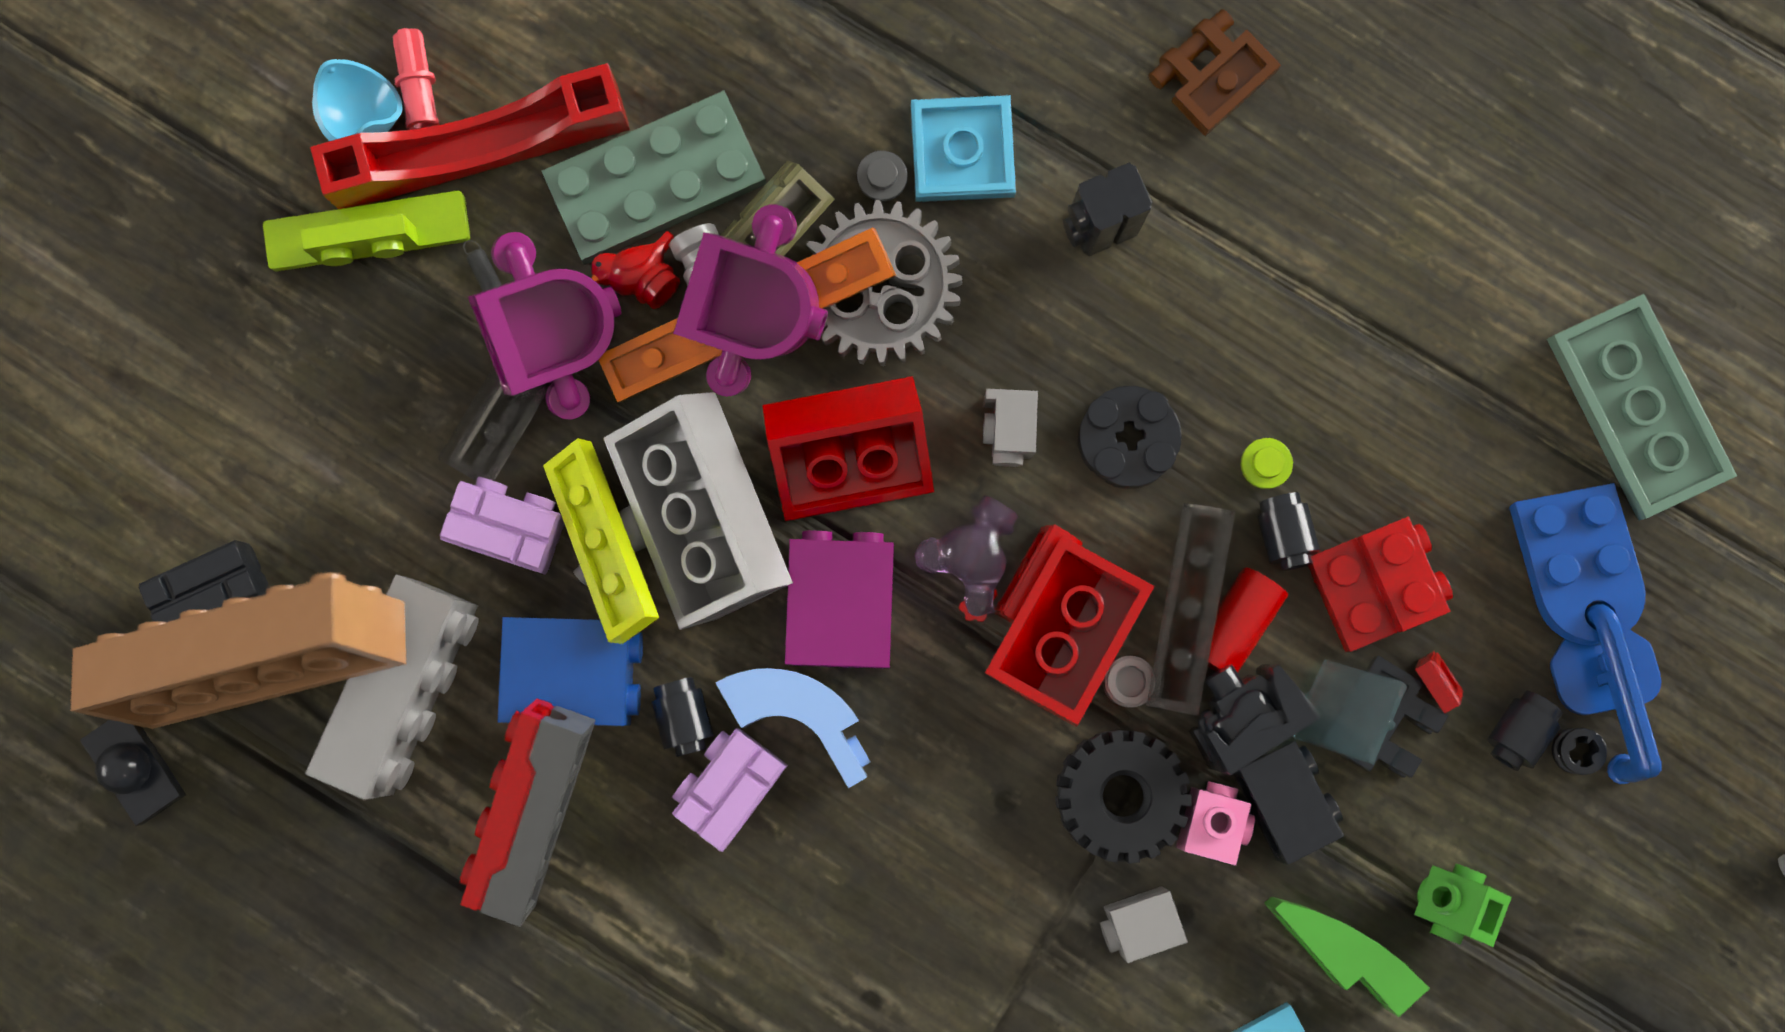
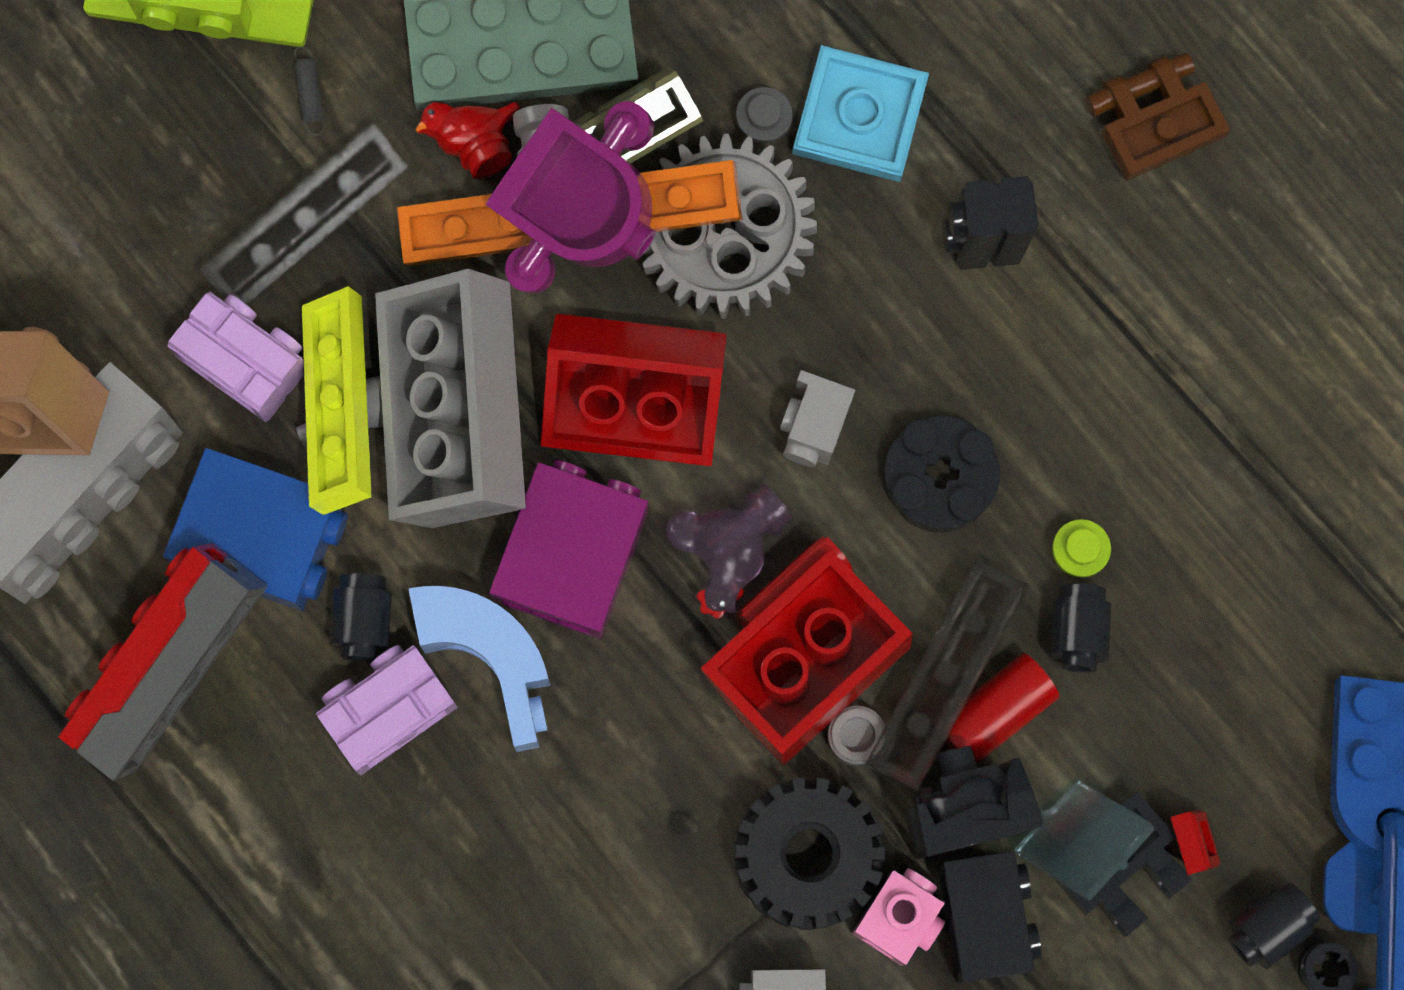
camera: 15 degrees right, 5 degrees down
magenta piece [468,232,621,419] -> none
red plate [1308,516,1453,652] -> none

